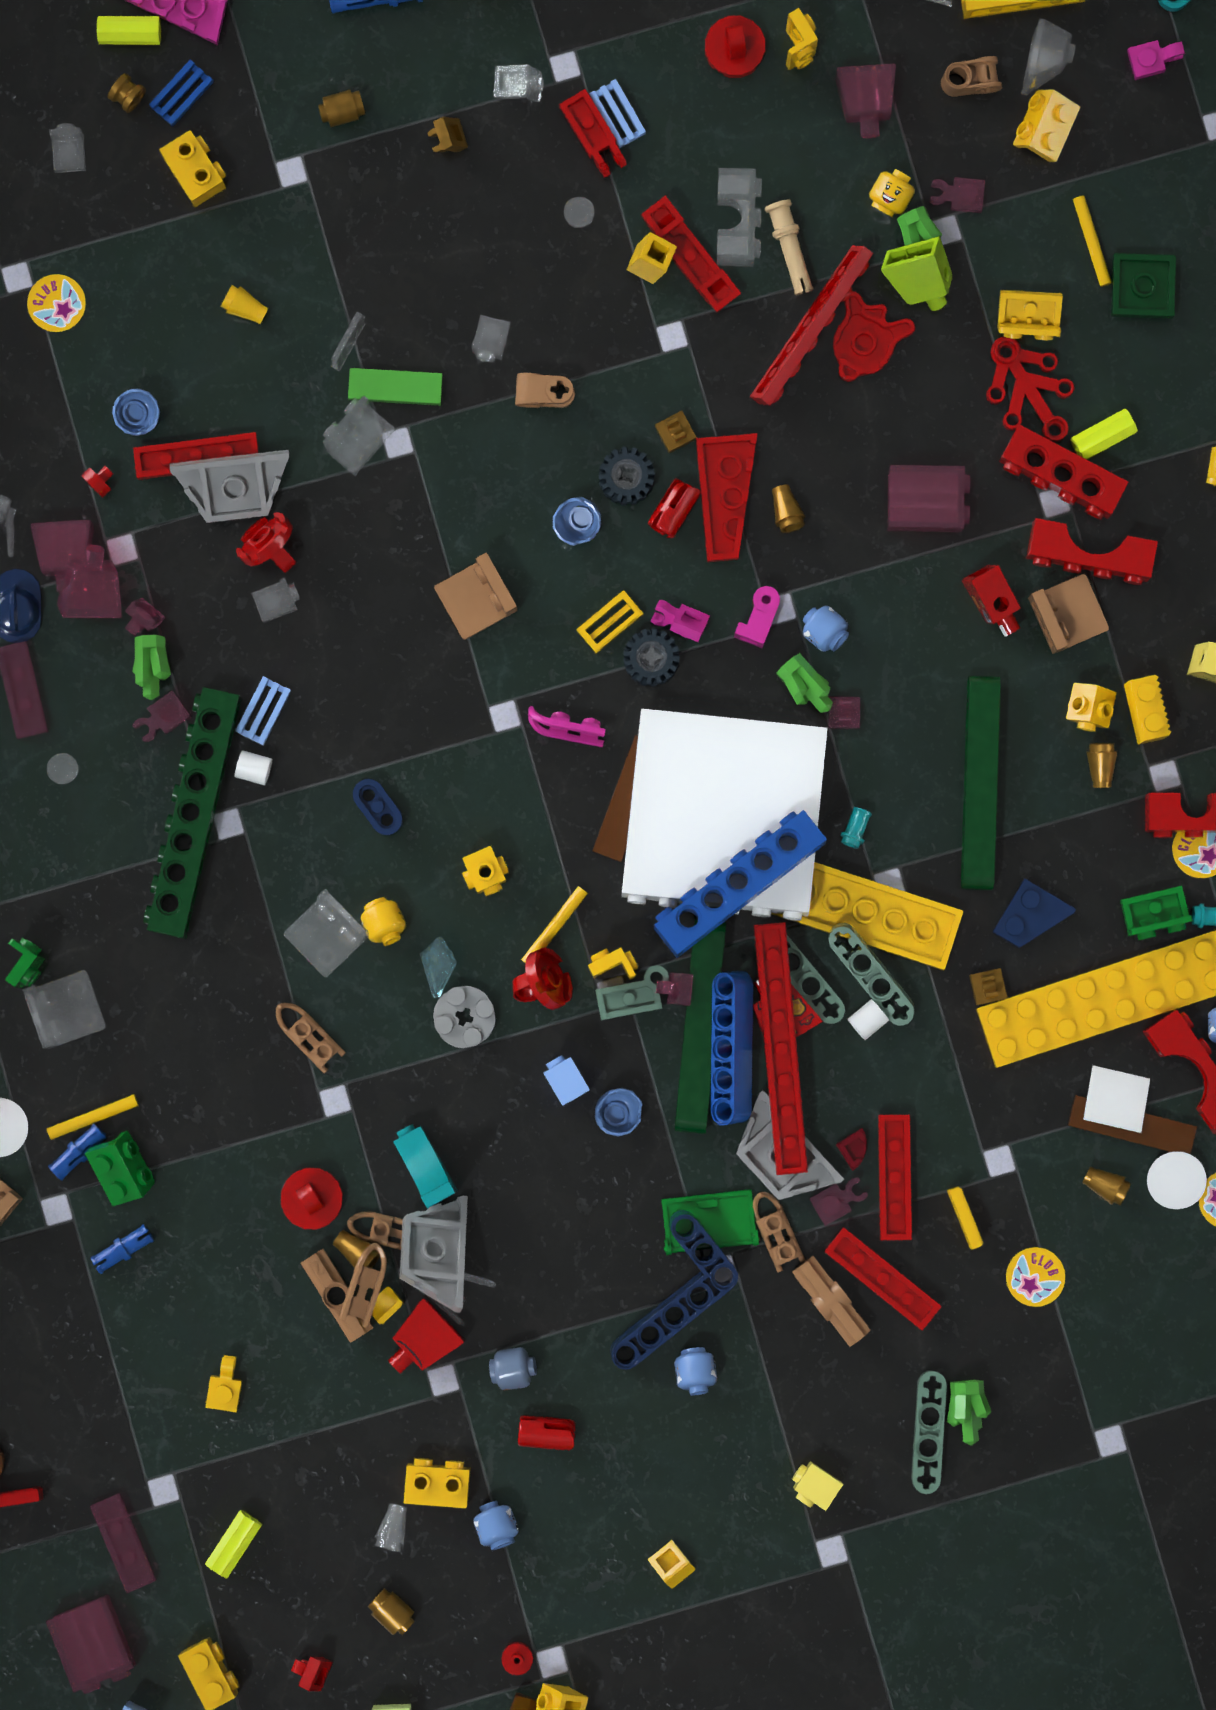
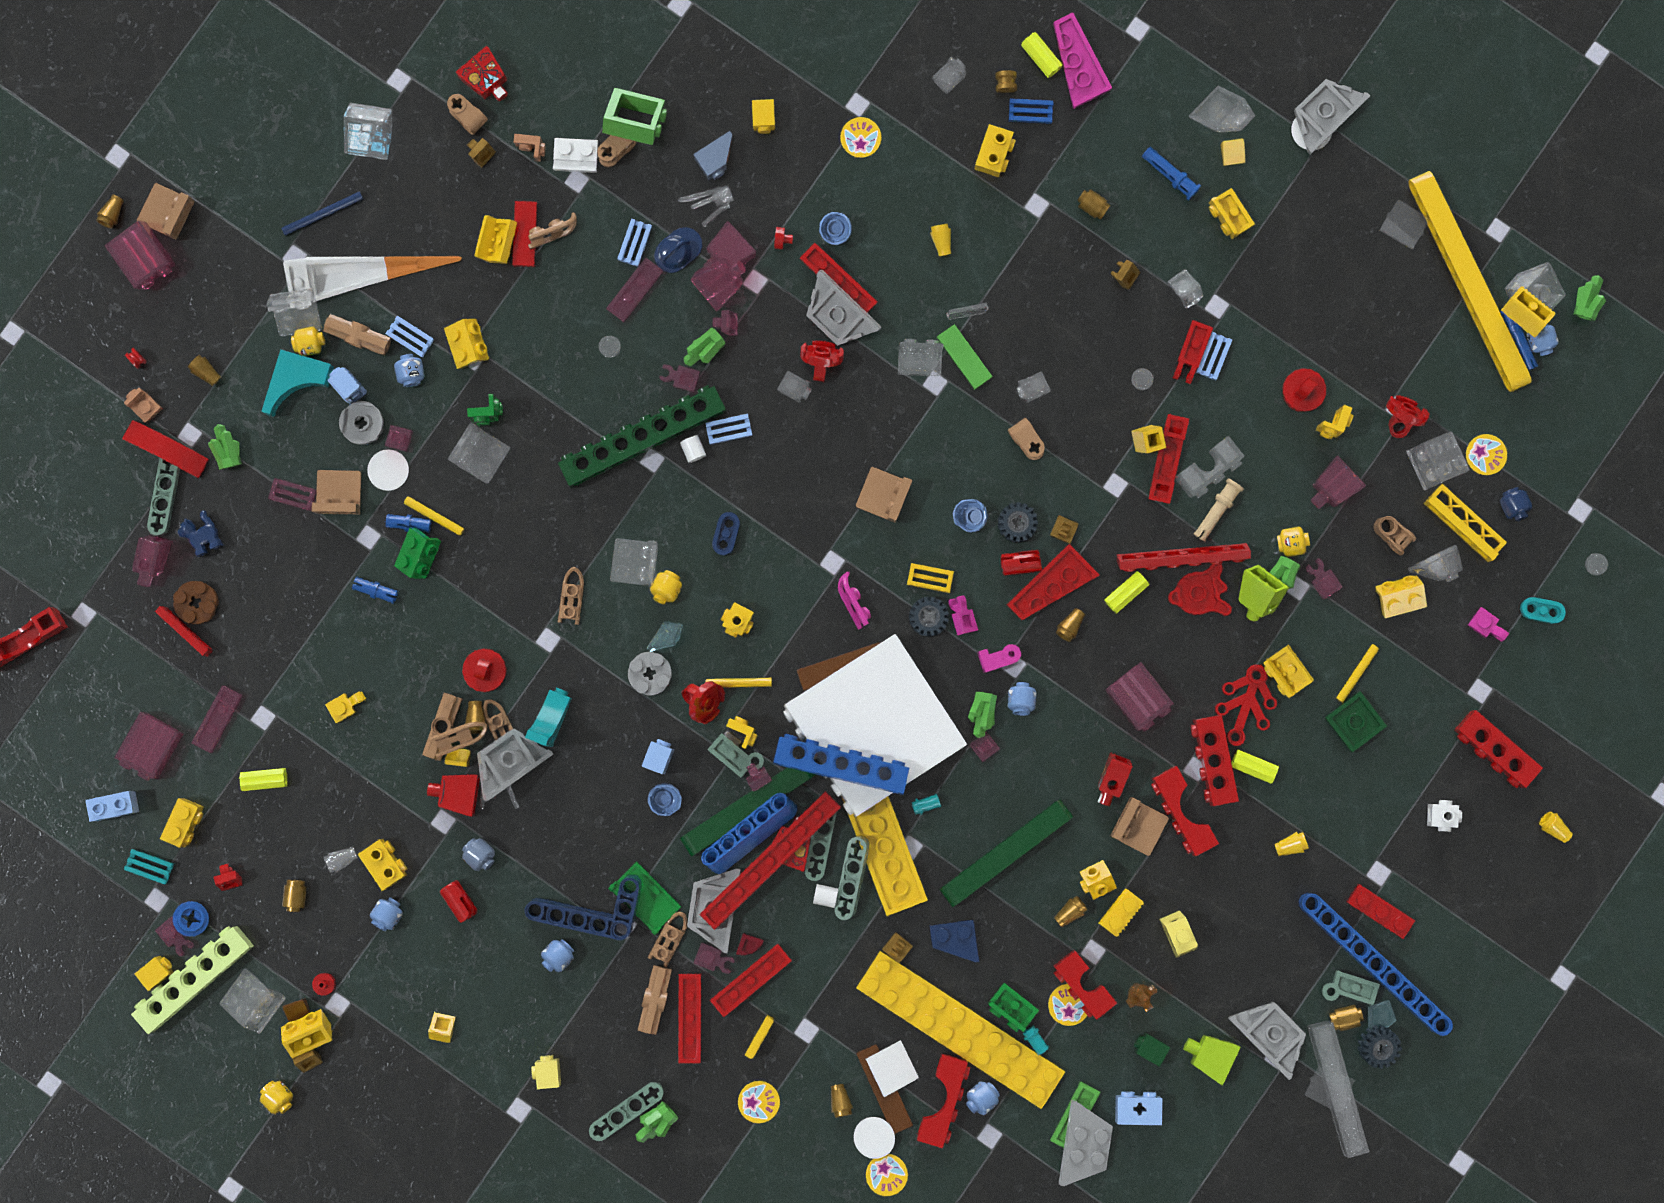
camera: 55 degrees right, 0 degrees up
none -> neon yellow axle [1104,571,1149,614]

